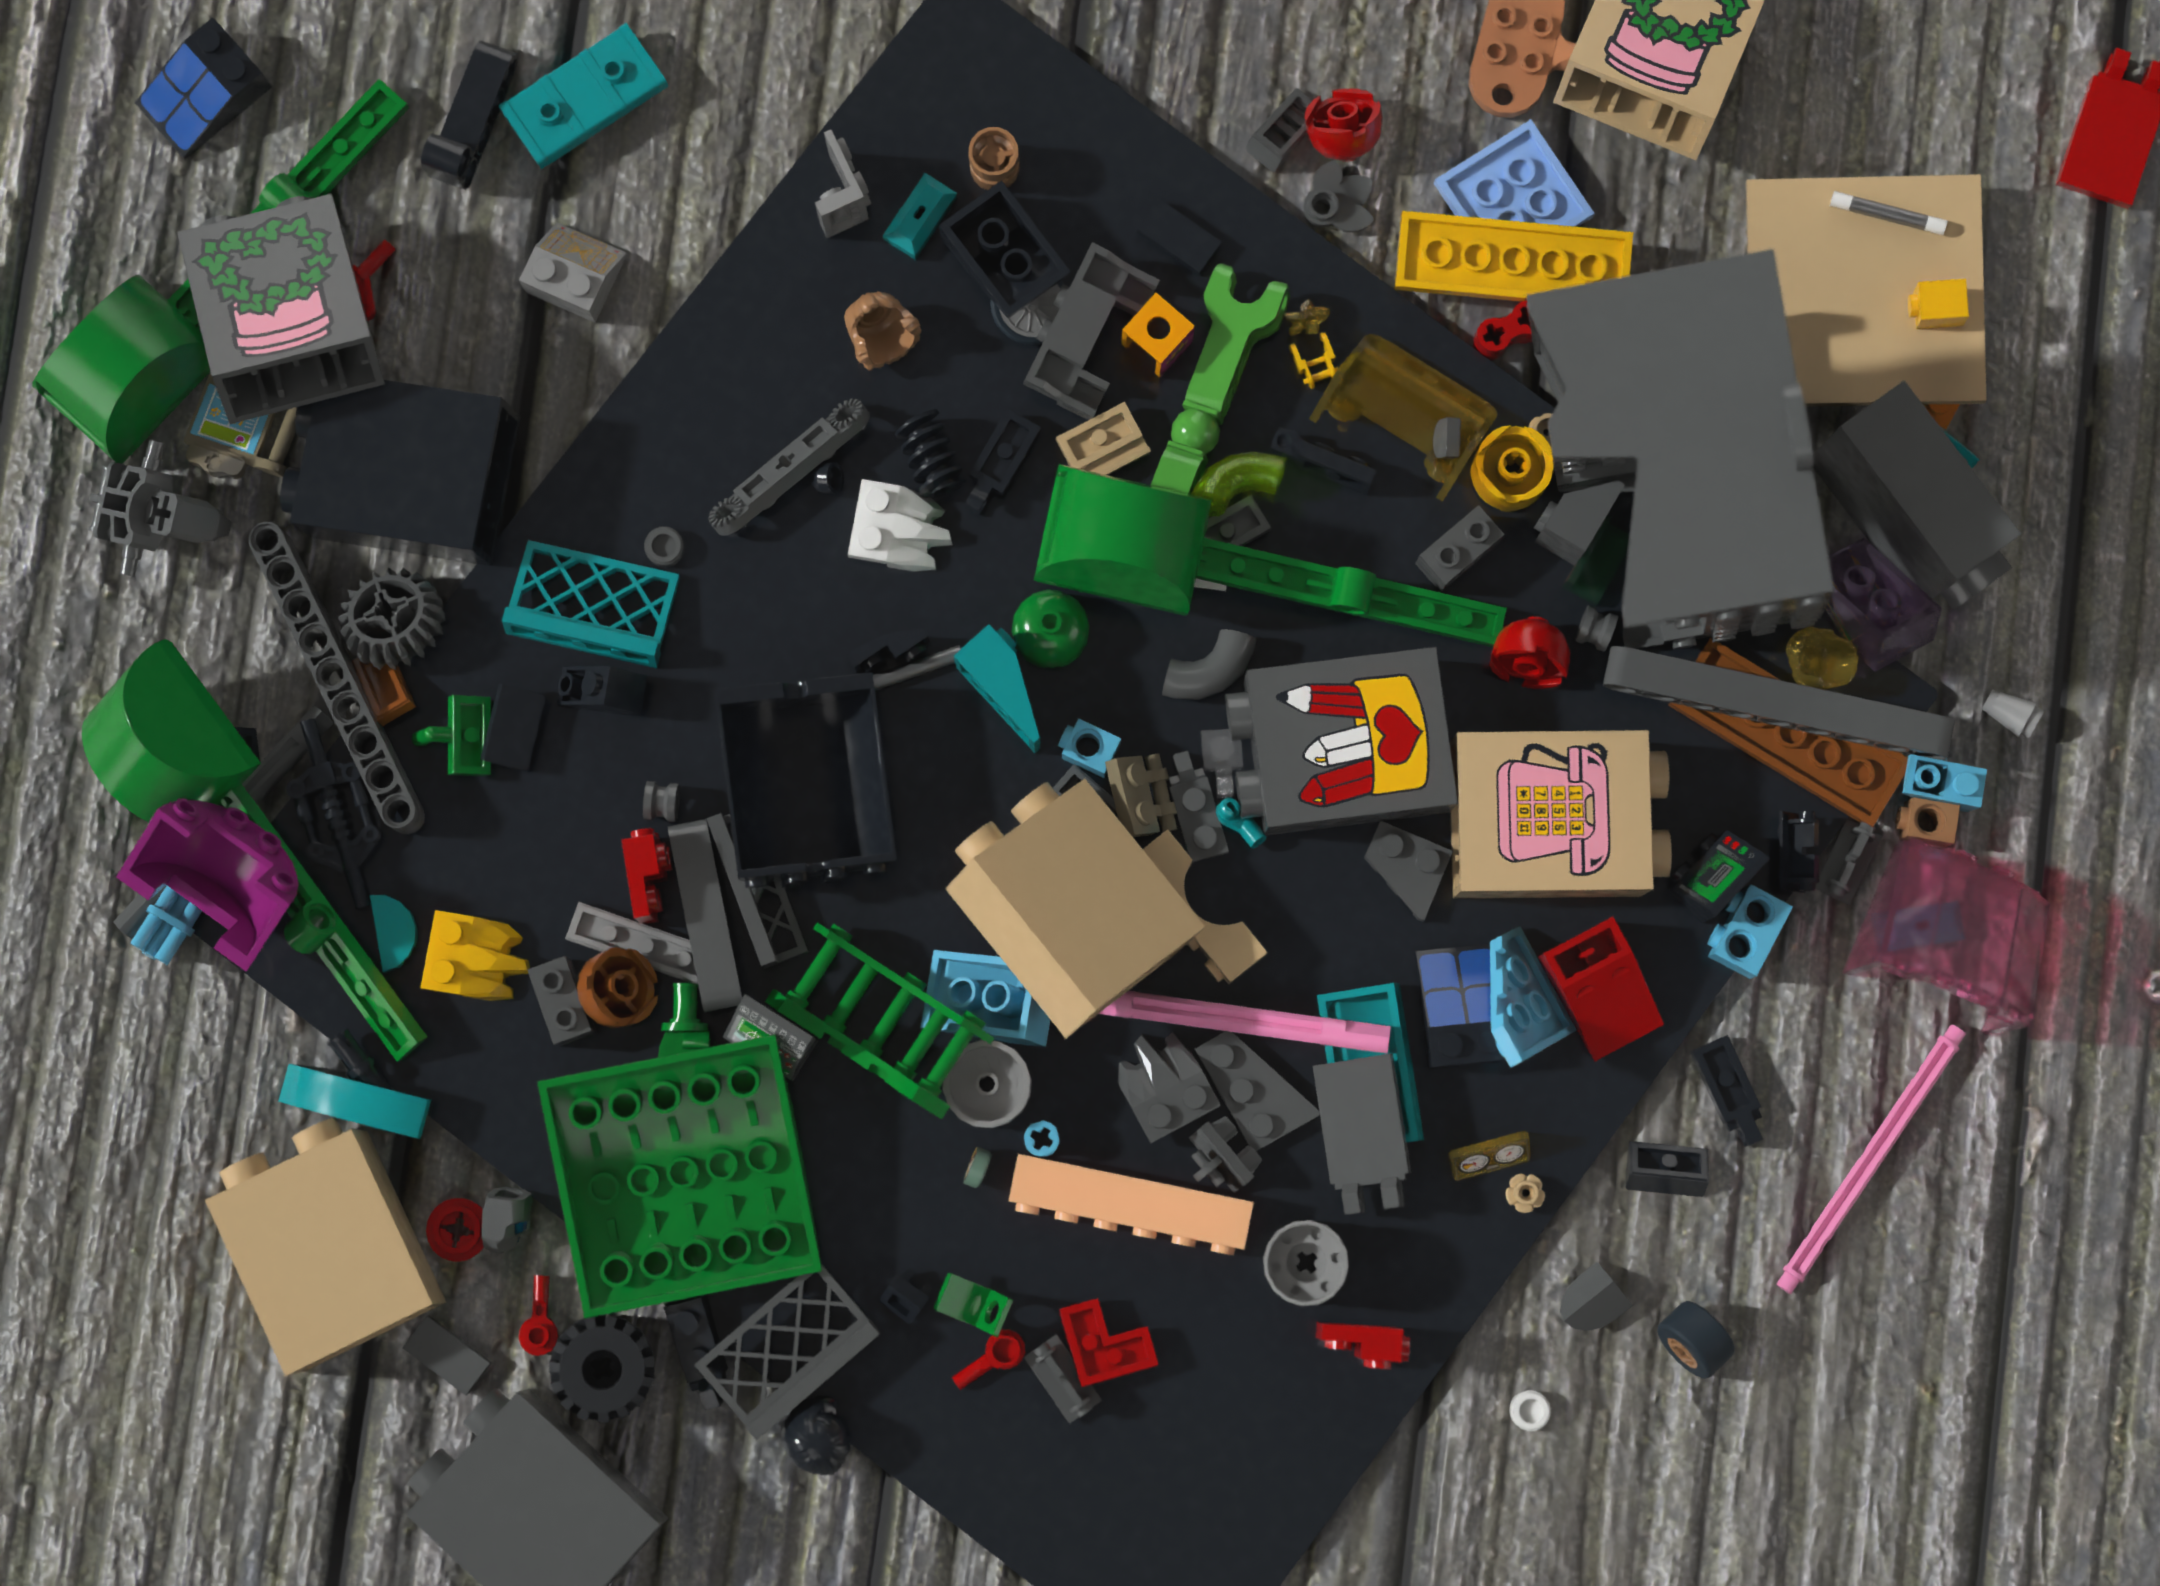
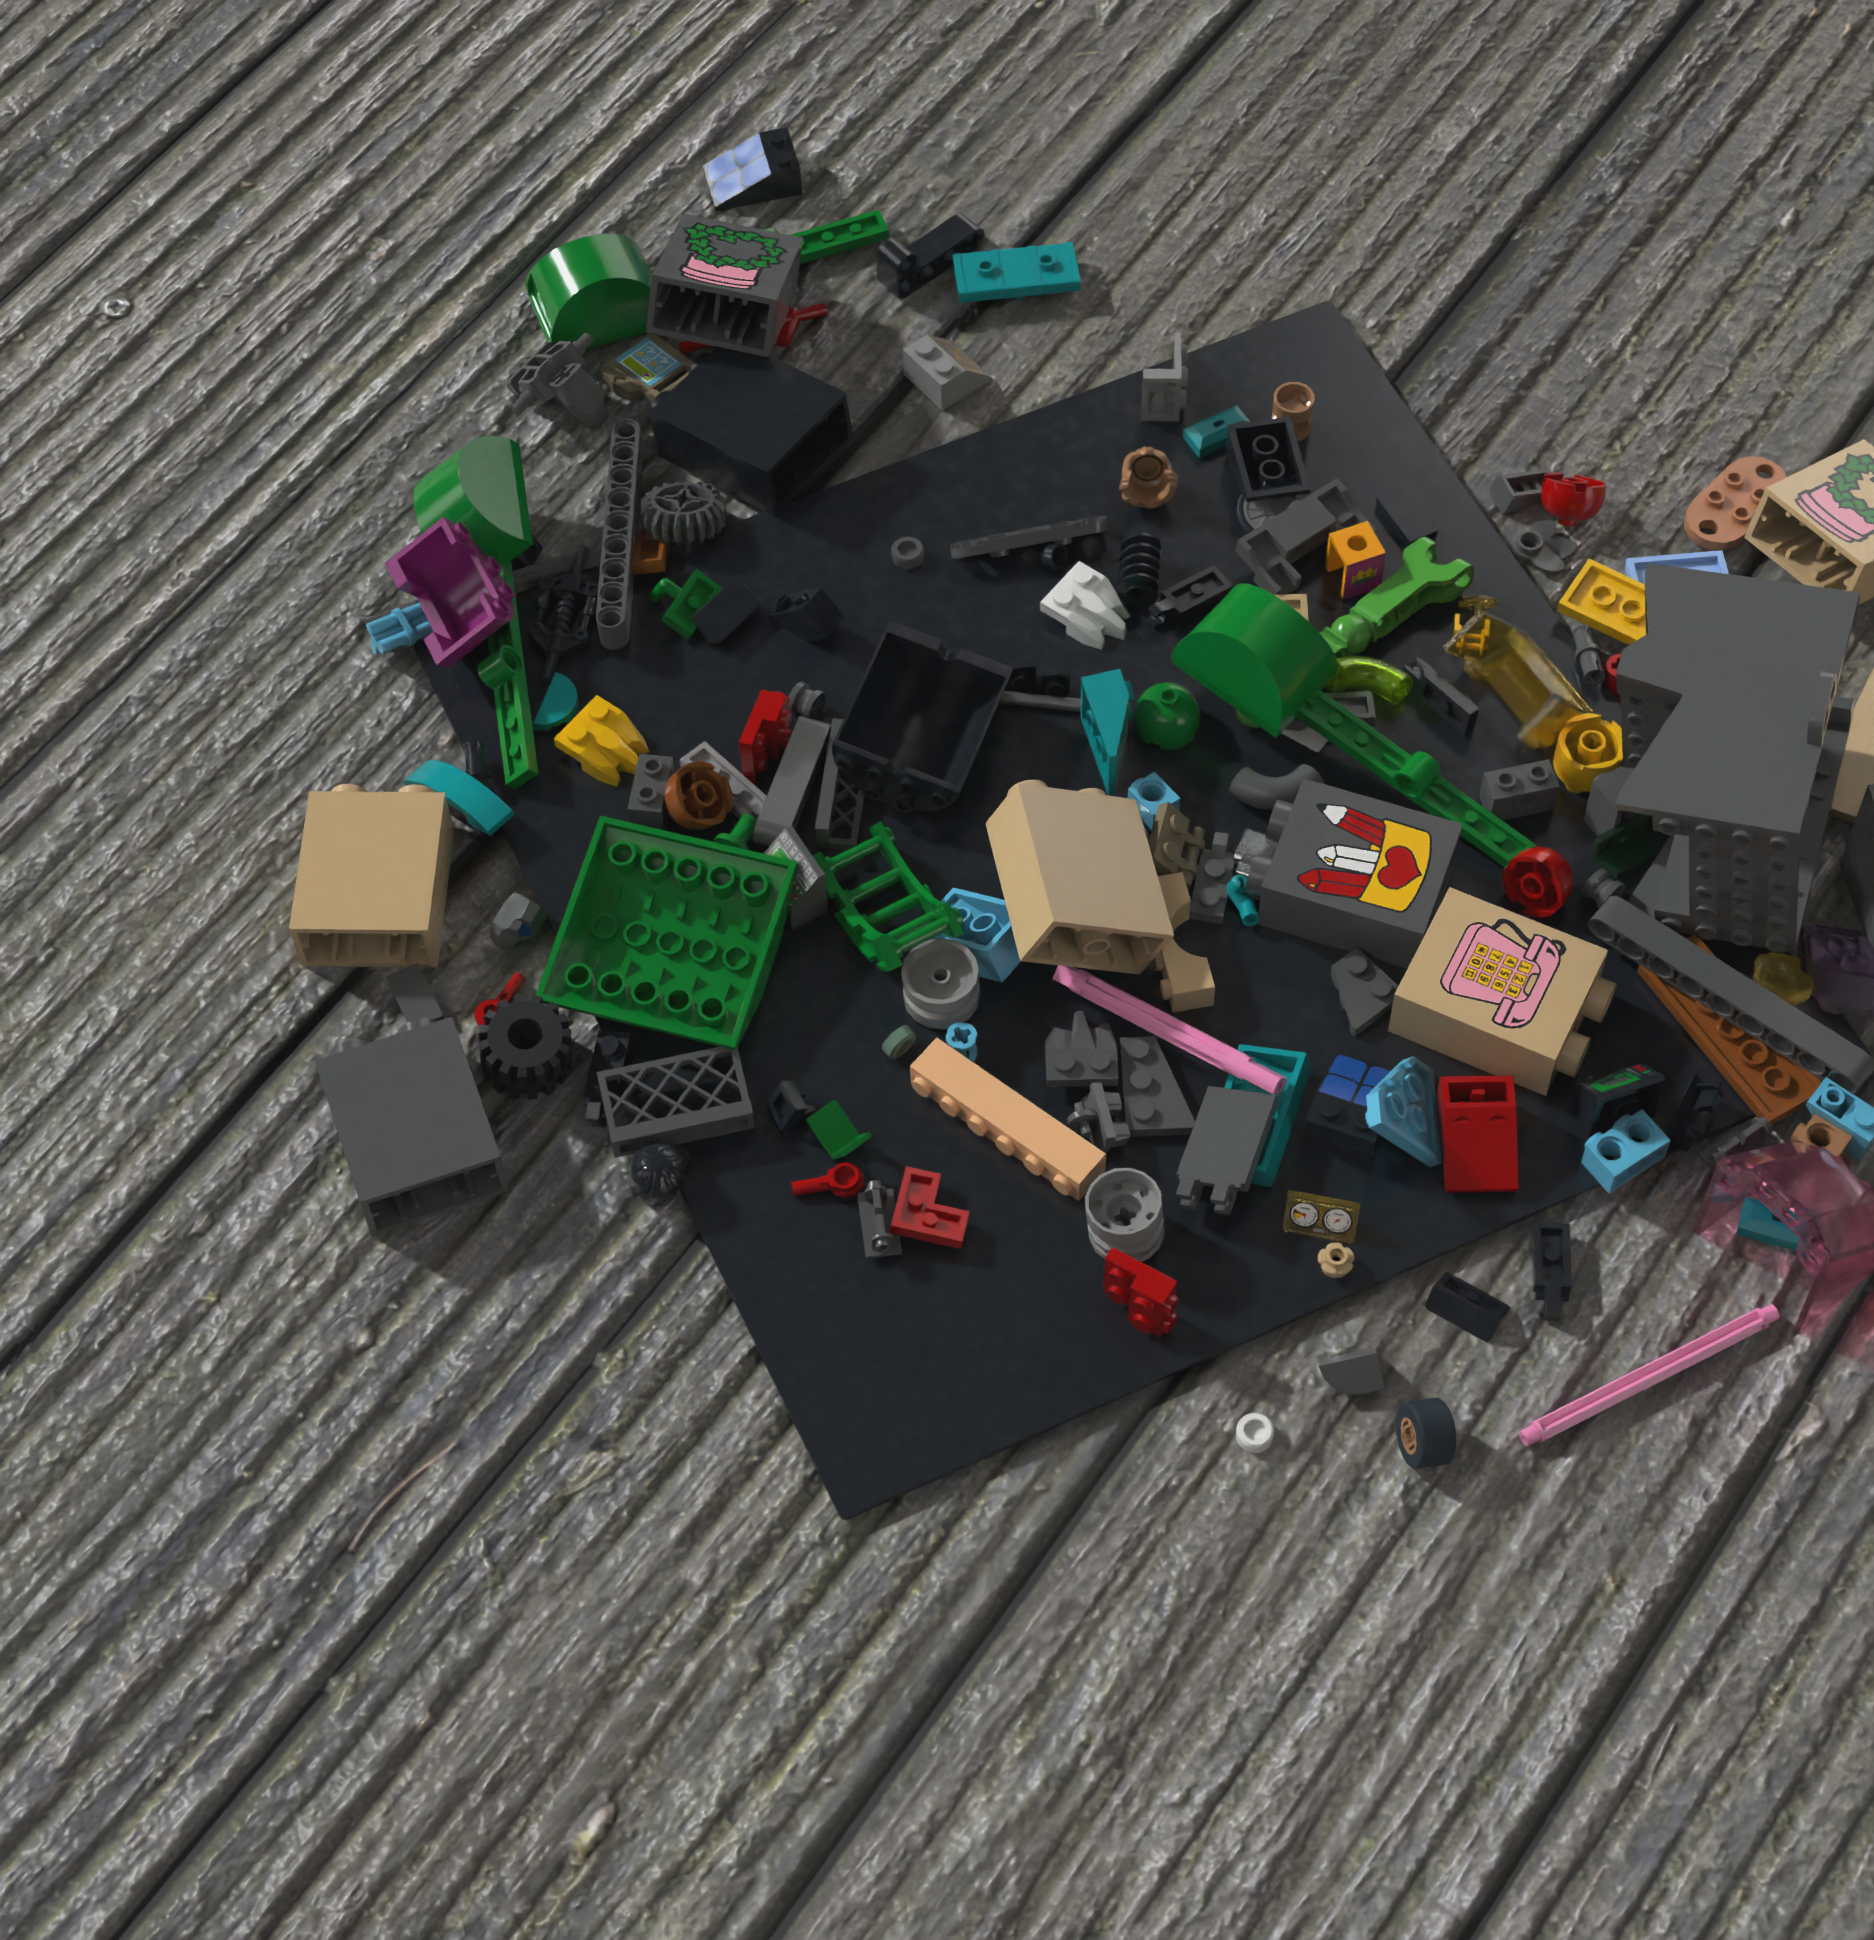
camera: 30 degrees right, 25 degrees down
red gear [426,1198,484,1262] -> none
teal fence [502,540,680,668] -> none
none -> dark grey pin [1572,625,1606,685]

